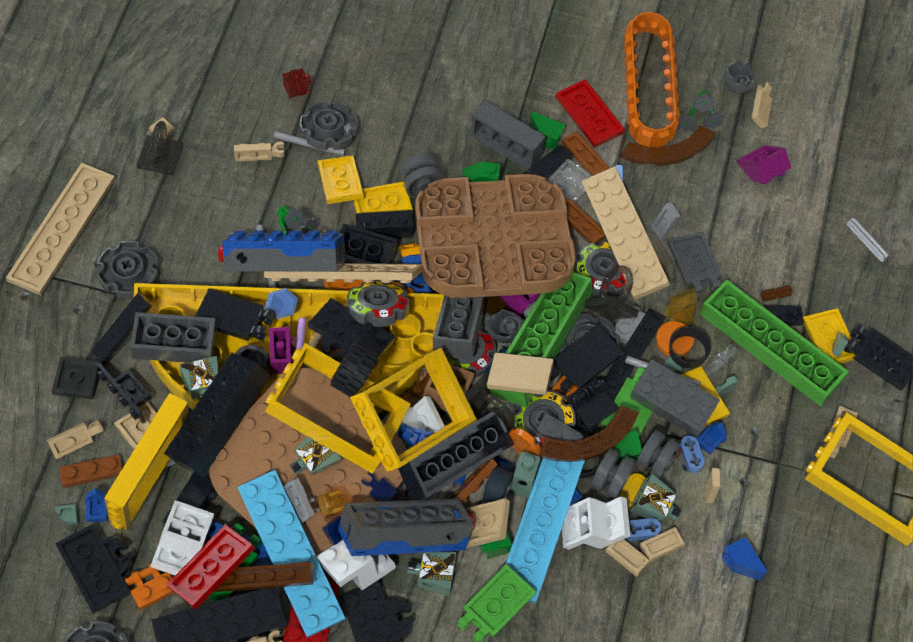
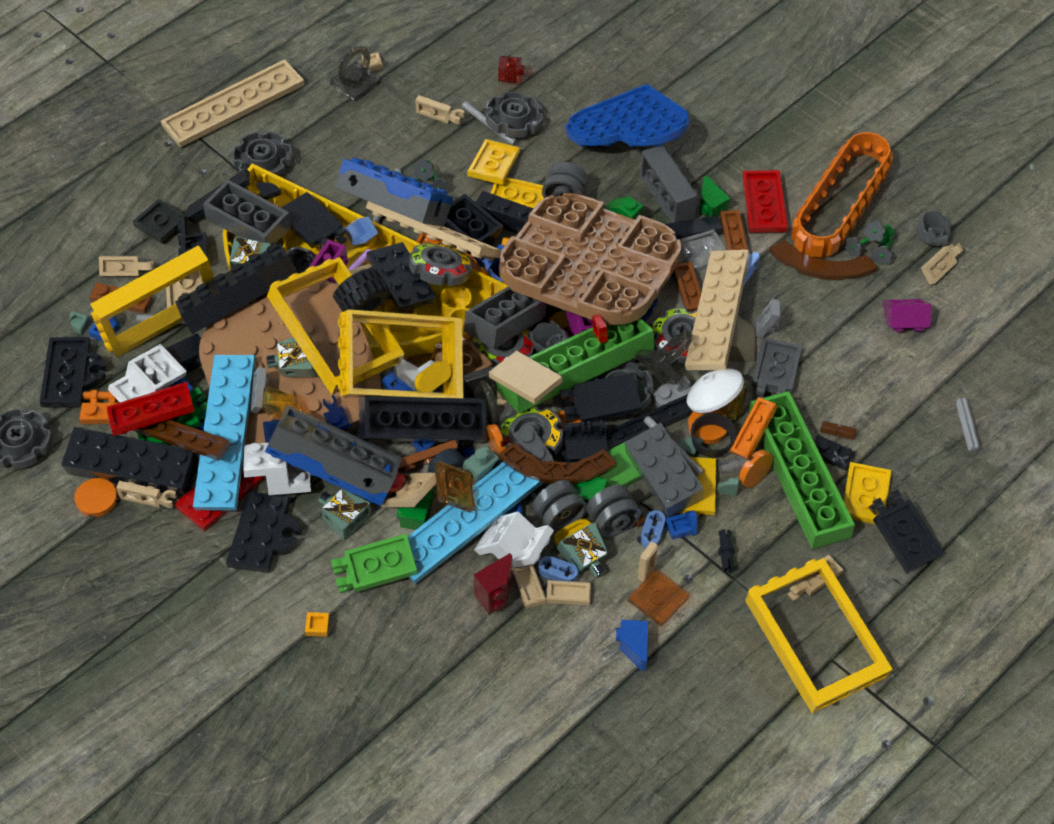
camera: 35 degrees right, 5 degrees down
sand green tile [832,332,848,357] -> none
none -> black tile [256,182,281,200]
none -> yellow tile [415,361,451,393]
none -> clear orange tile [434,461,475,513]
none -> dark red slope [474,553,513,615]
none -> blue plate [565,84,689,146]
none -> red tile [592,314,607,343]
none -> clear orange tile [628,570,689,627]
none -> white dish [687,368,744,413]
none -> black pin [718,529,735,573]
none -> orange tile [729,397,778,460]
none -> orange tile [739,450,773,488]

